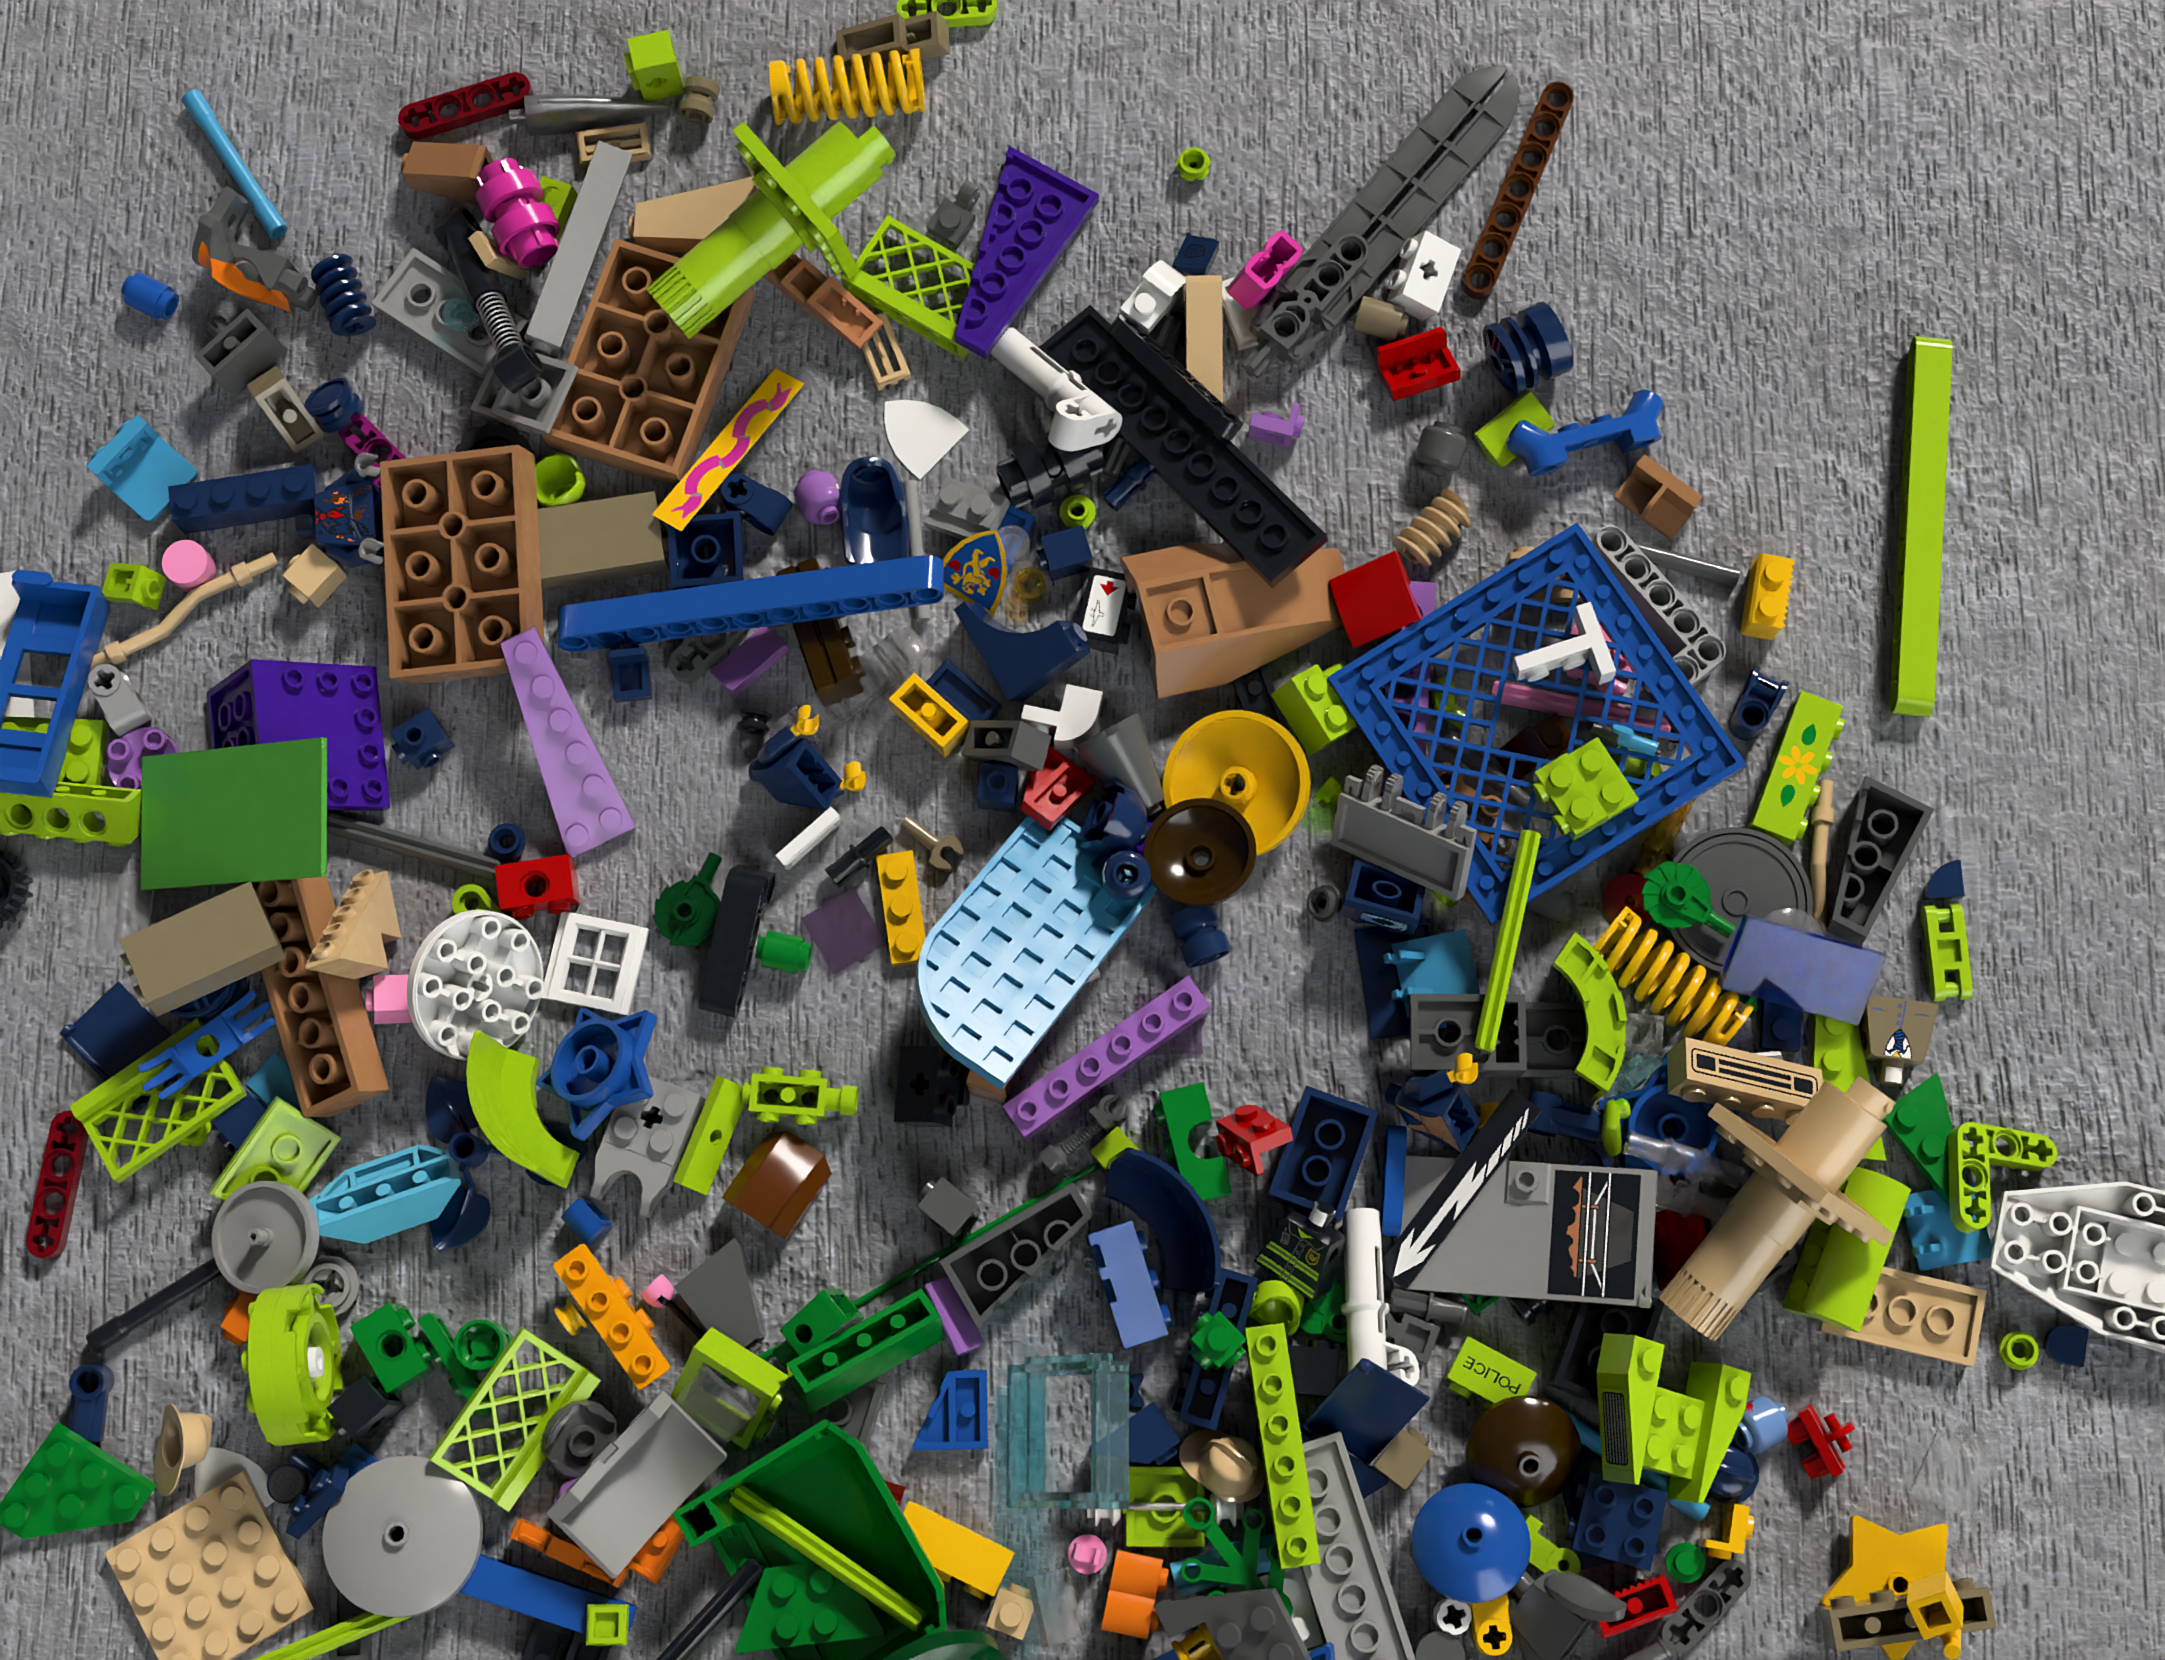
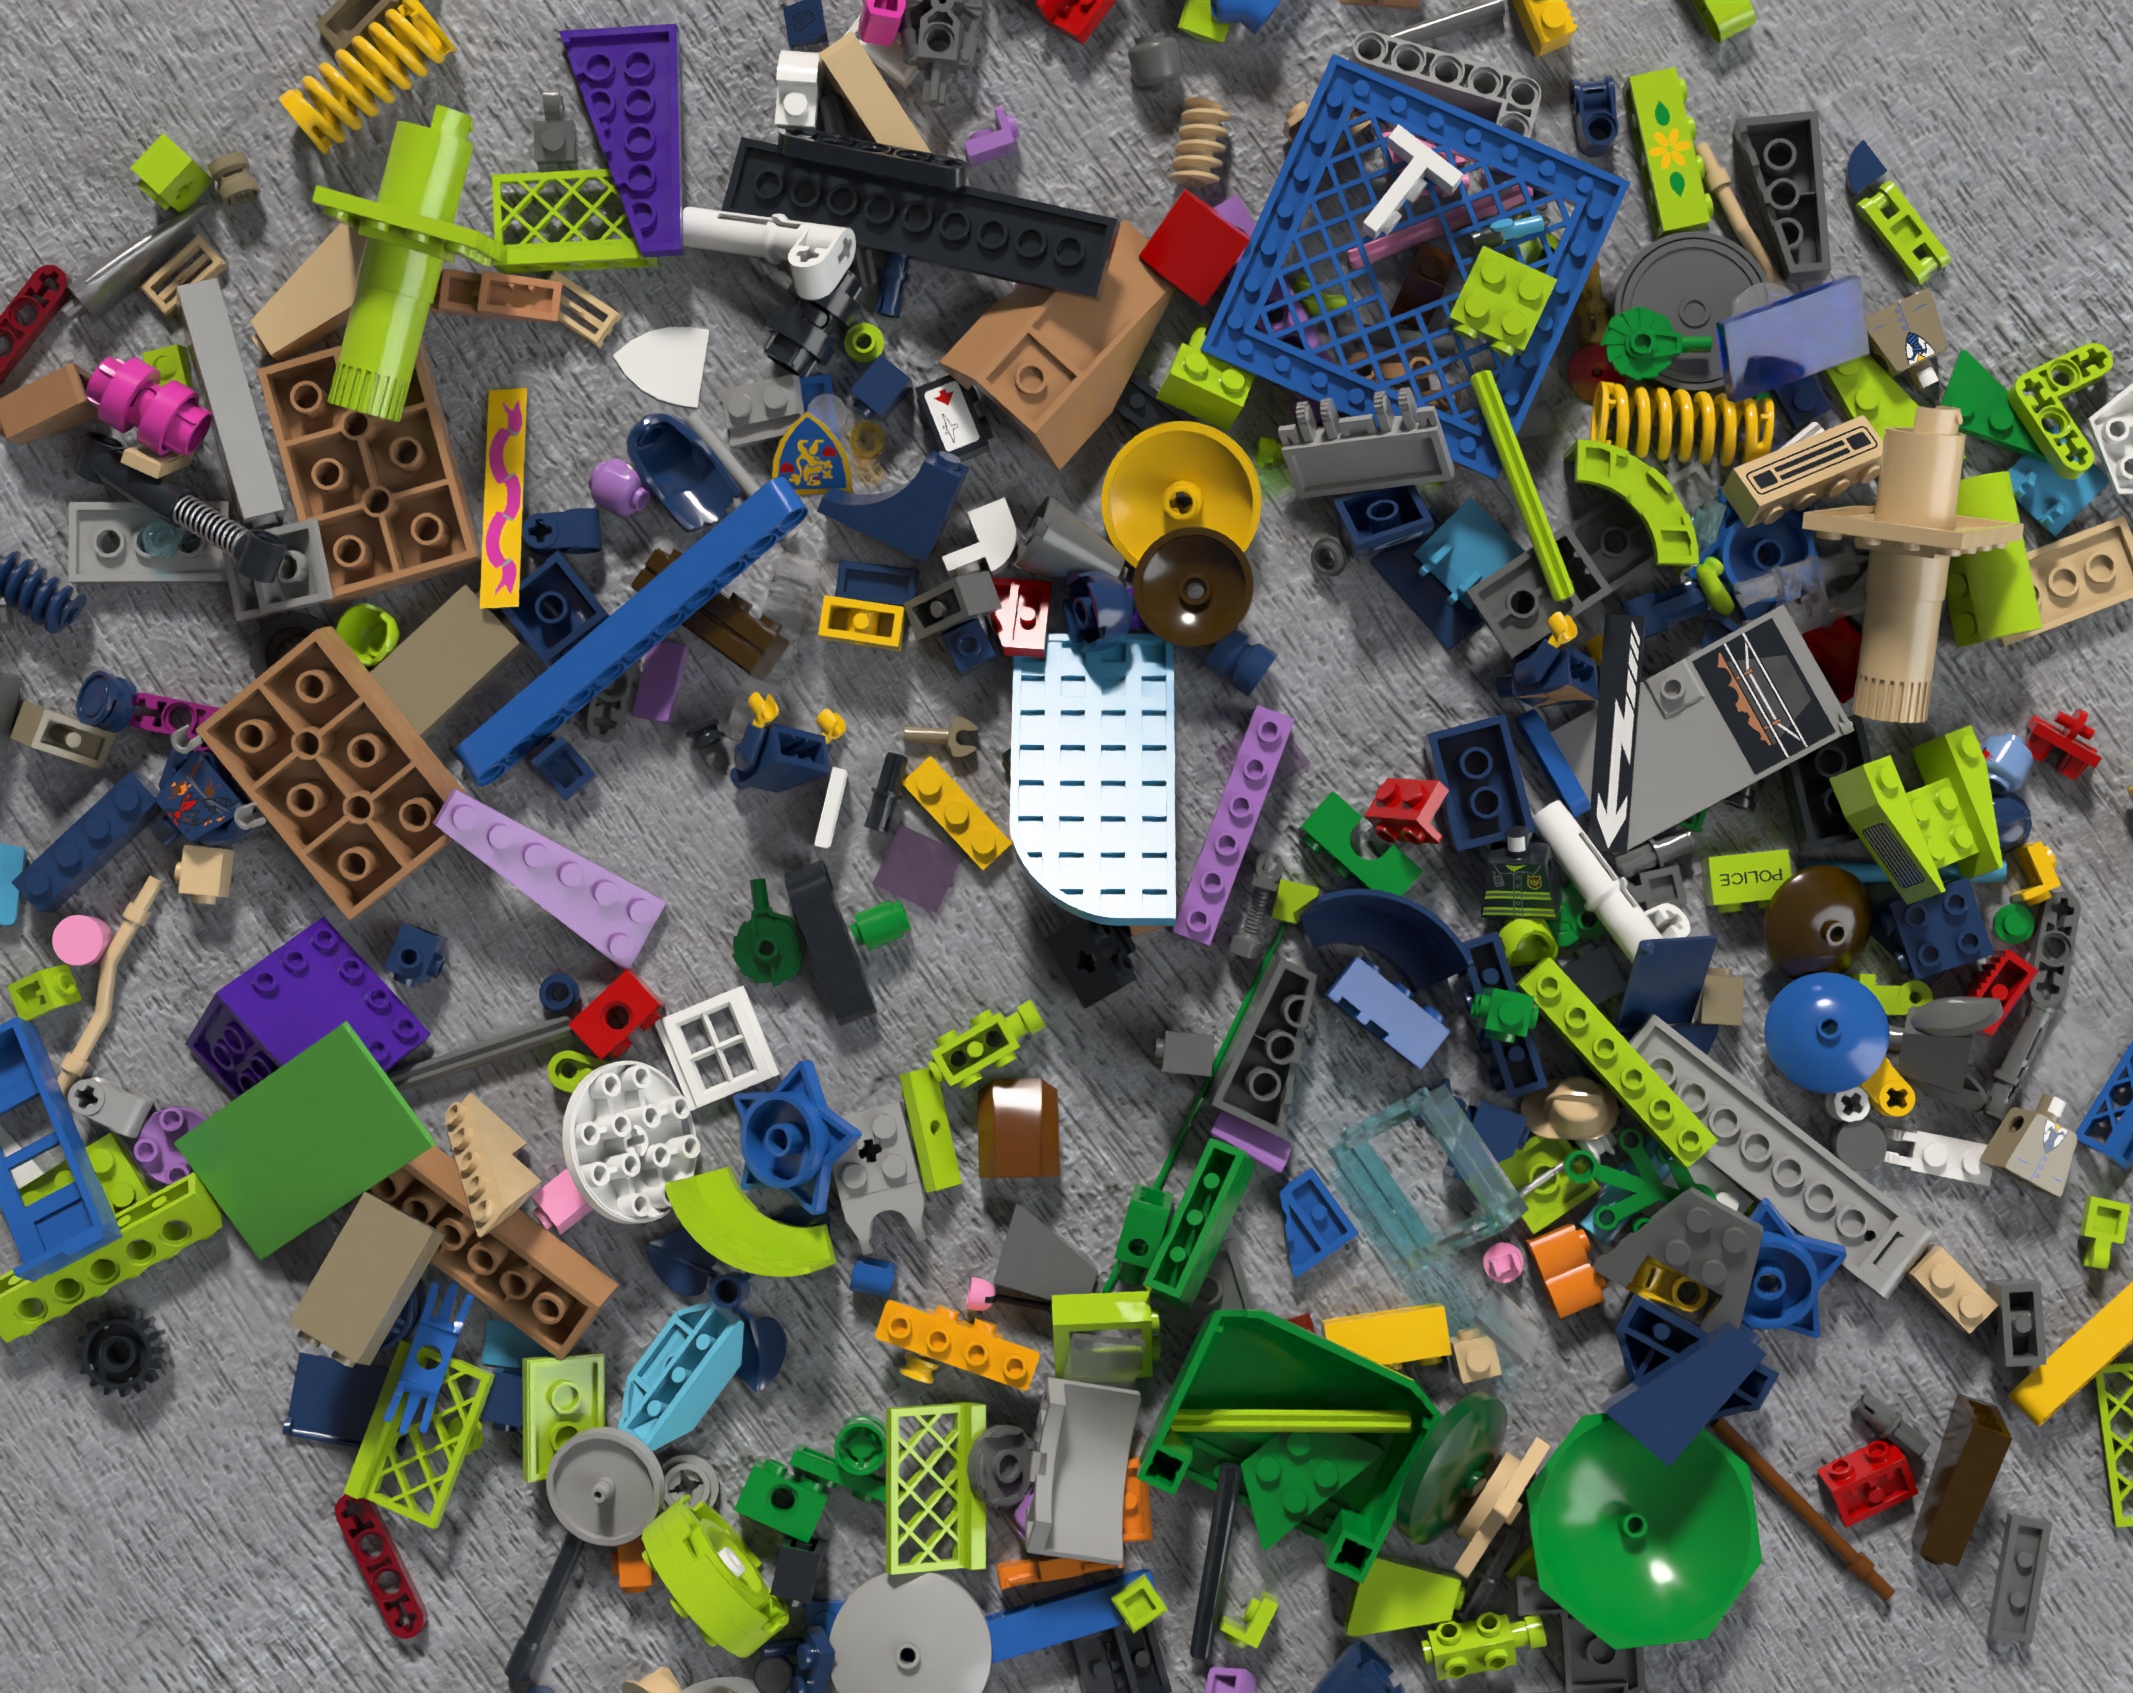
camera: 35 degrees left, 10 degrees up
dark blue head [1101,850,1151,901] -> none

